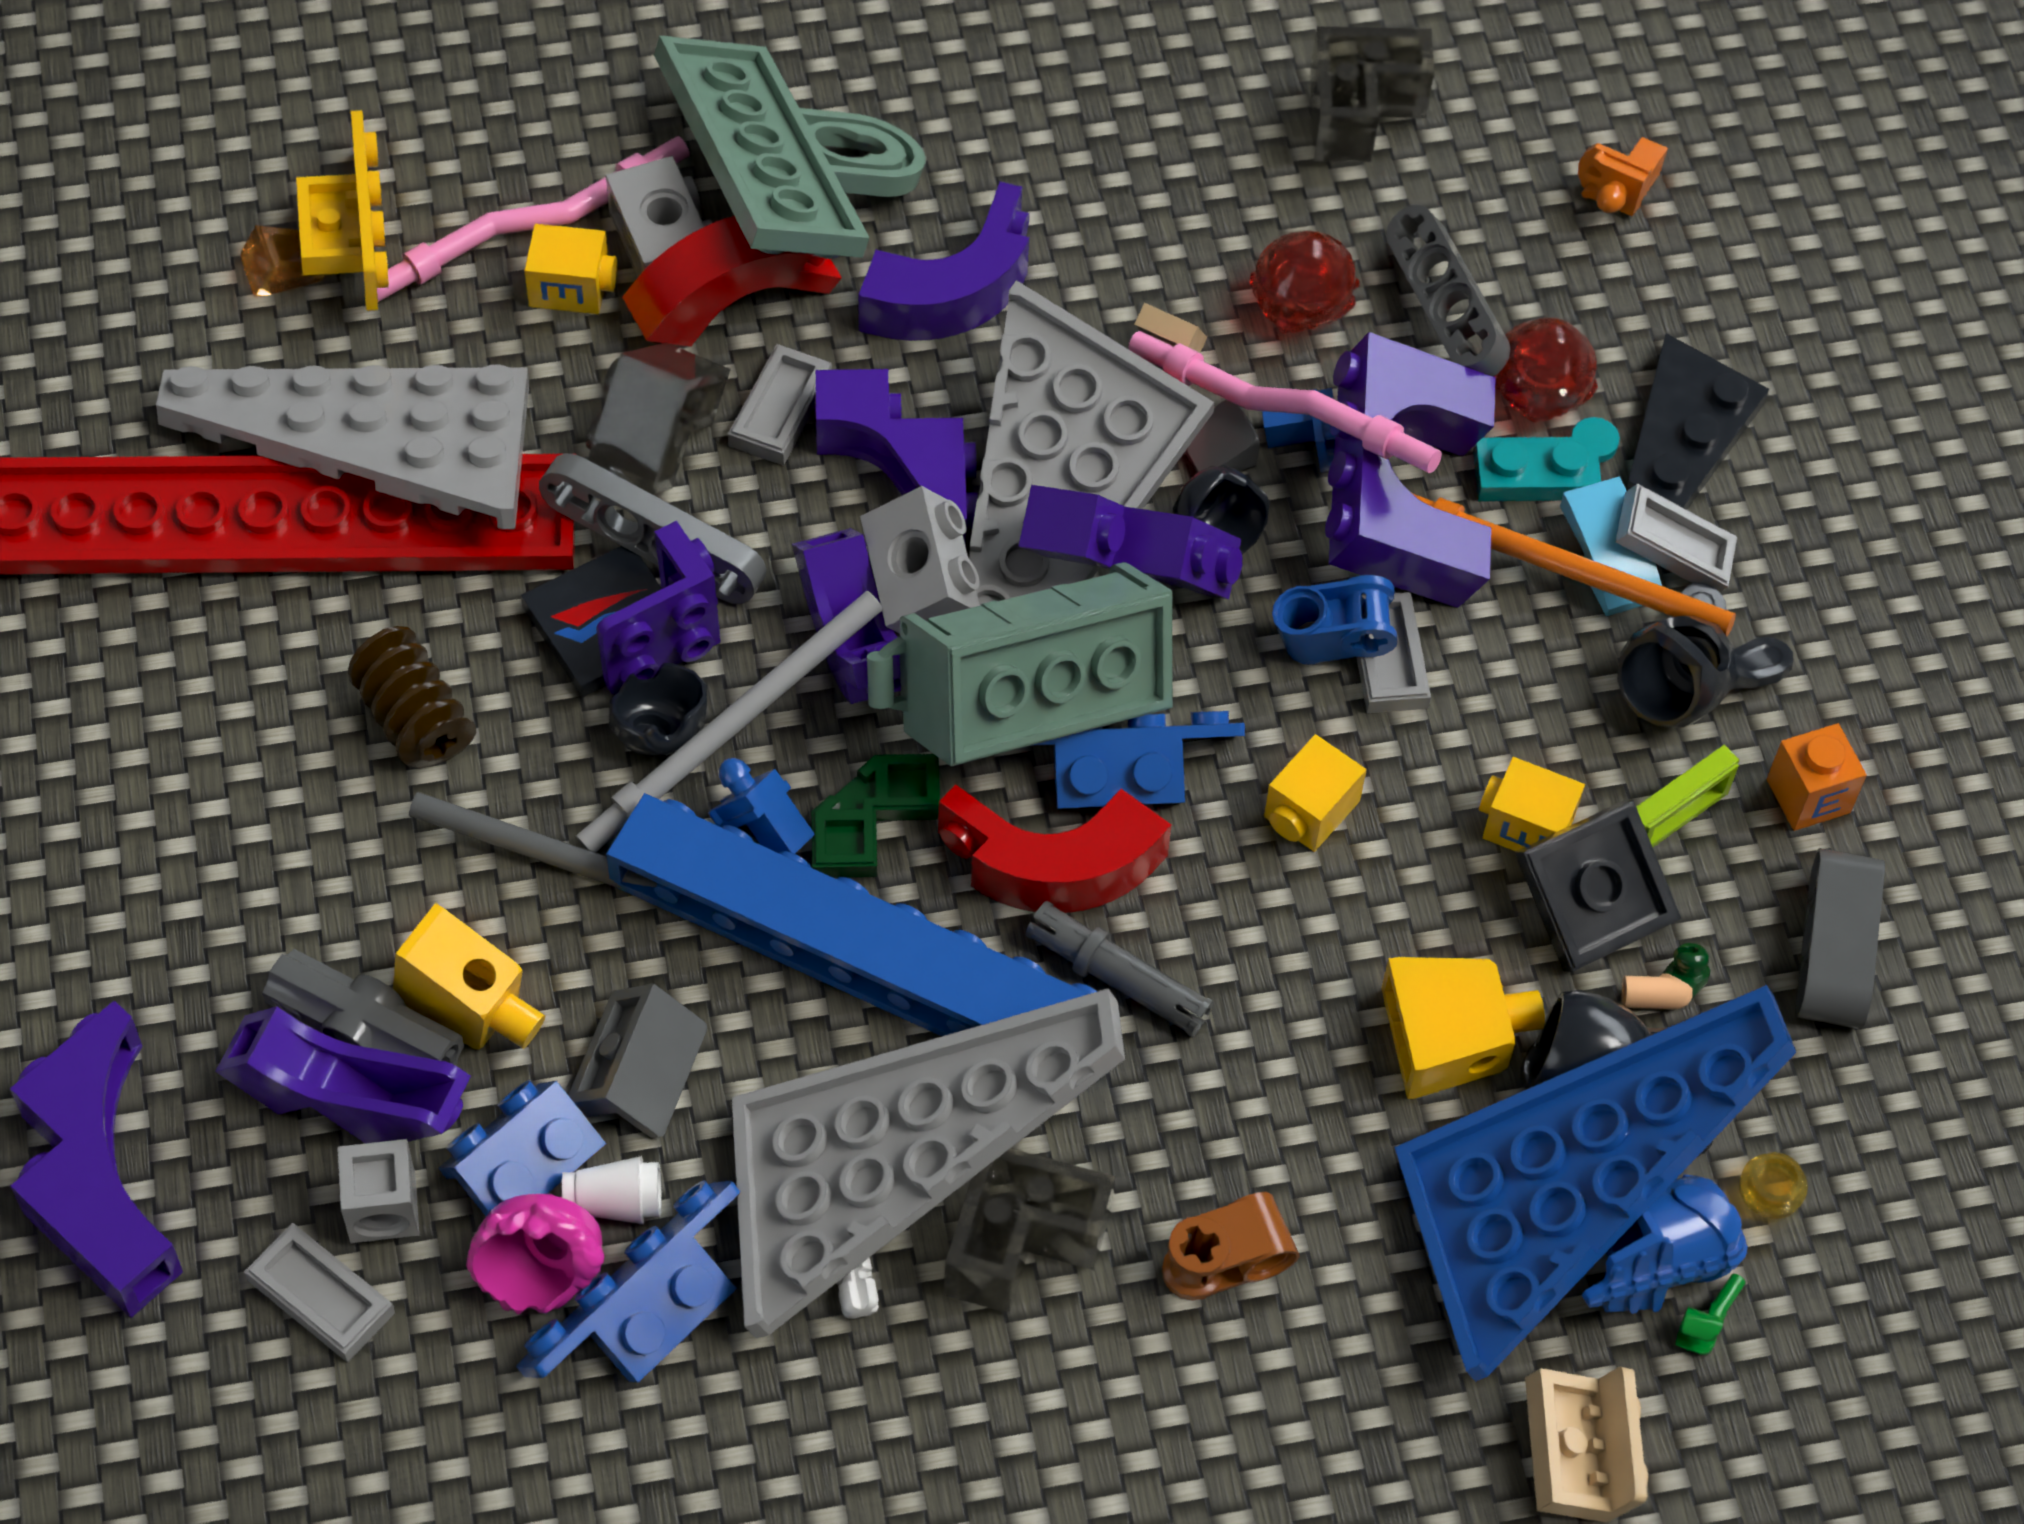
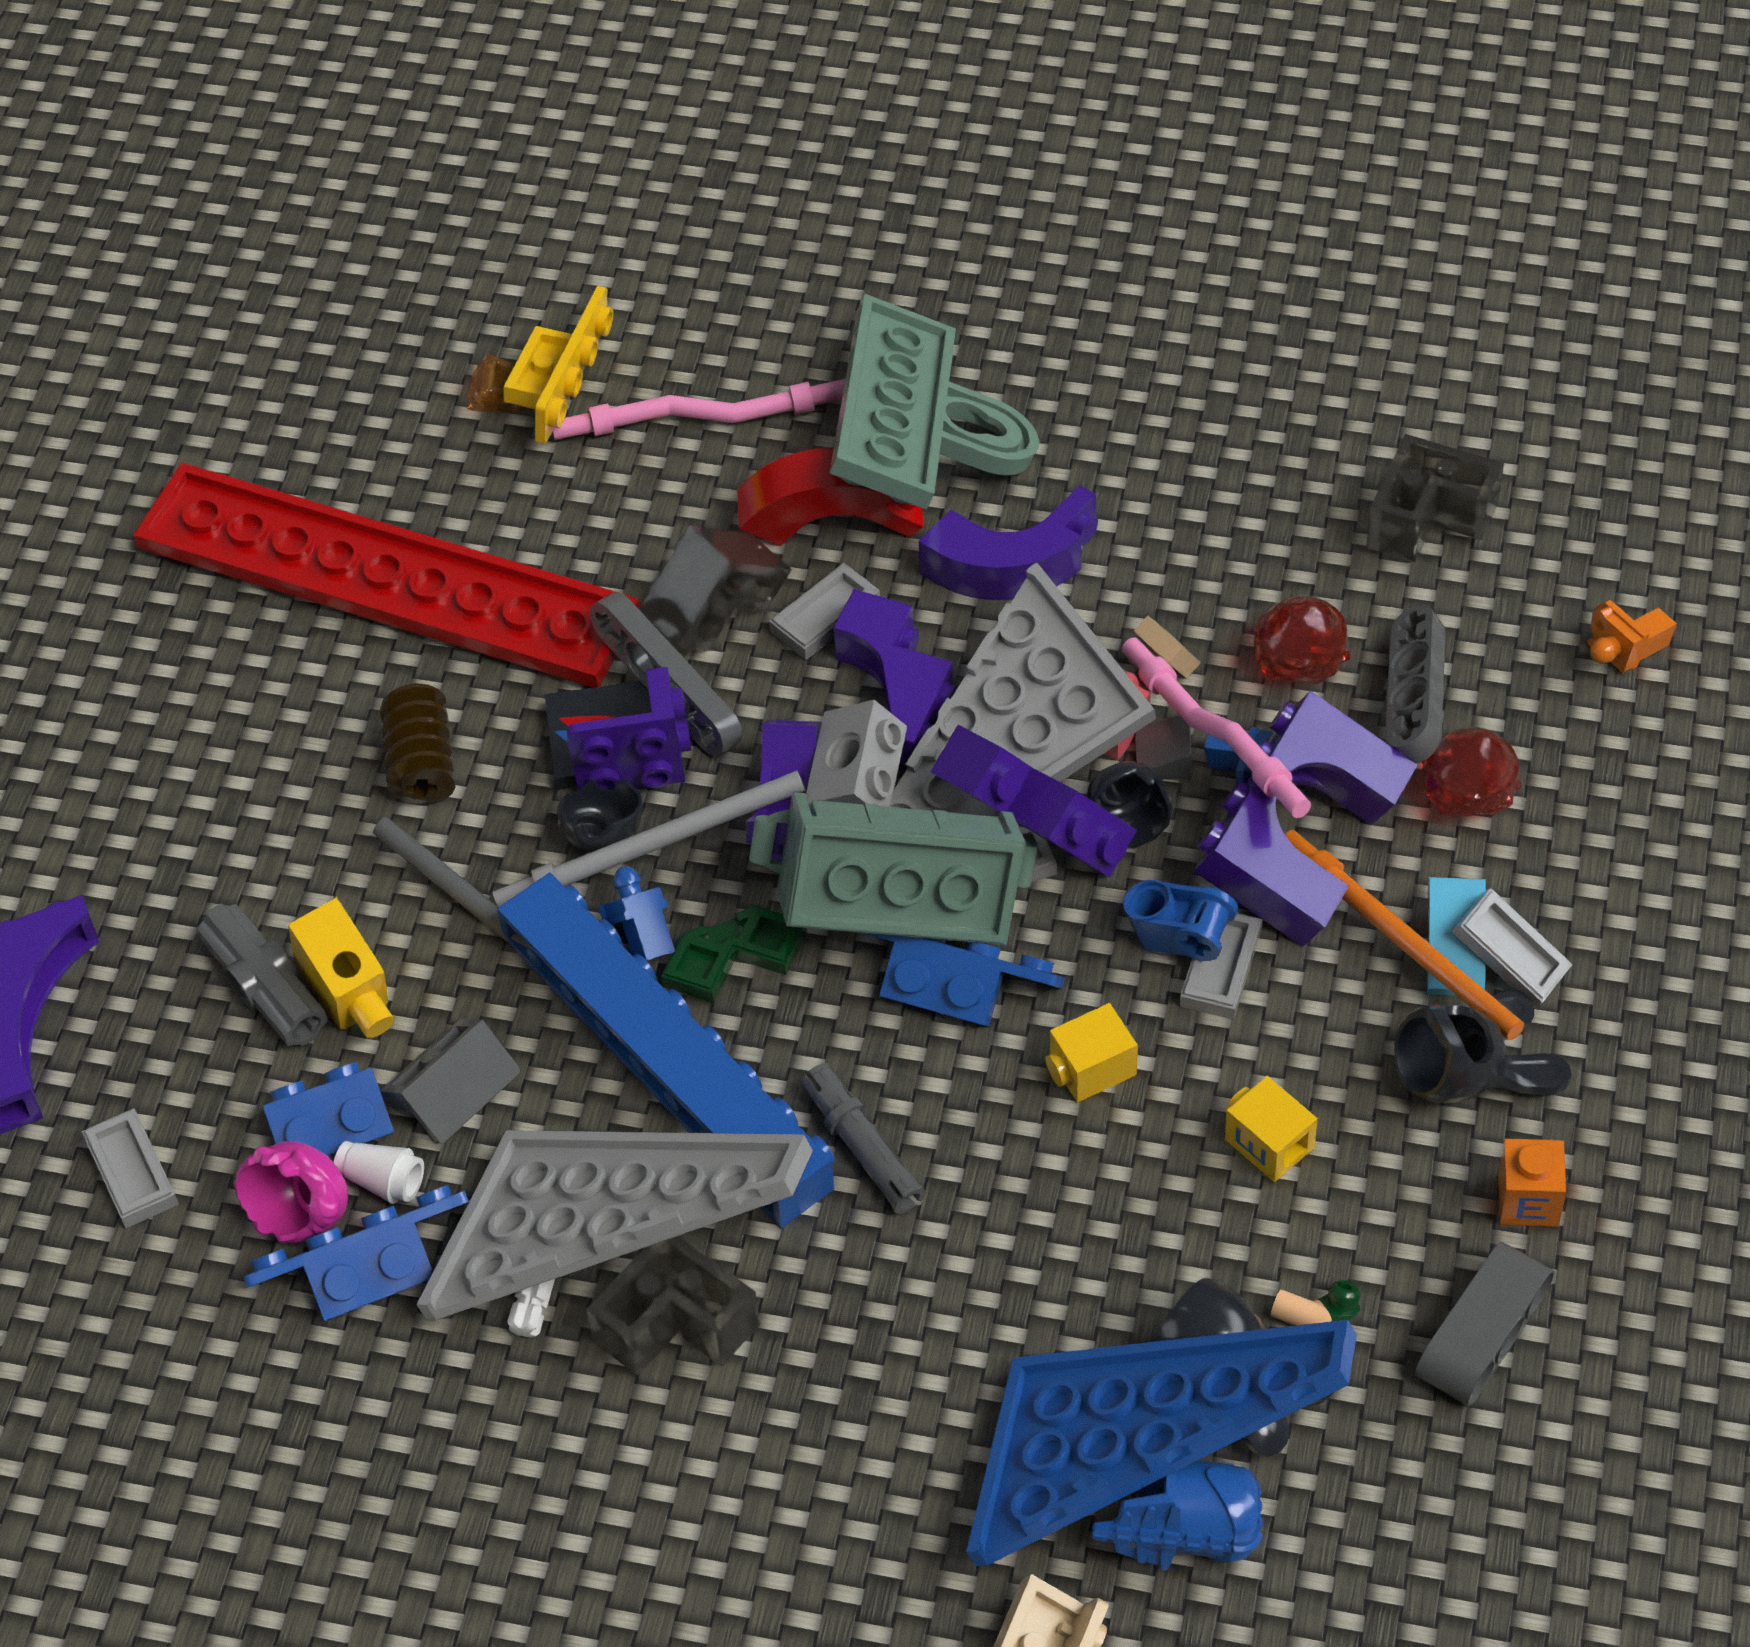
camera: 30 degrees right, 5 degrees down
light grey wing [156,365,529,529] -> none
dark purple arch [215,1006,471,1144] -> none
light grey brick [338,1139,419,1243] -> none
yellow brick [524,224,617,314] -> none
light grey brick [606,156,712,278] -> none
red arch [938,784,1172,913] -> none
dark orange piece [1161,1192,1300,1301] -> none
yellow torso [1381,957,1545,1099] -> none
teal hinge [1473,417,1620,501] -> none
black tile [1514,800,1682,972] -> none
black wing [1626,333,1770,510] -> none
lime tile [1636,744,1739,847] -> none
green hand [1675,1273,1746,1355] -> none
clear yellow plate [1739,1152,1808,1219] -> none

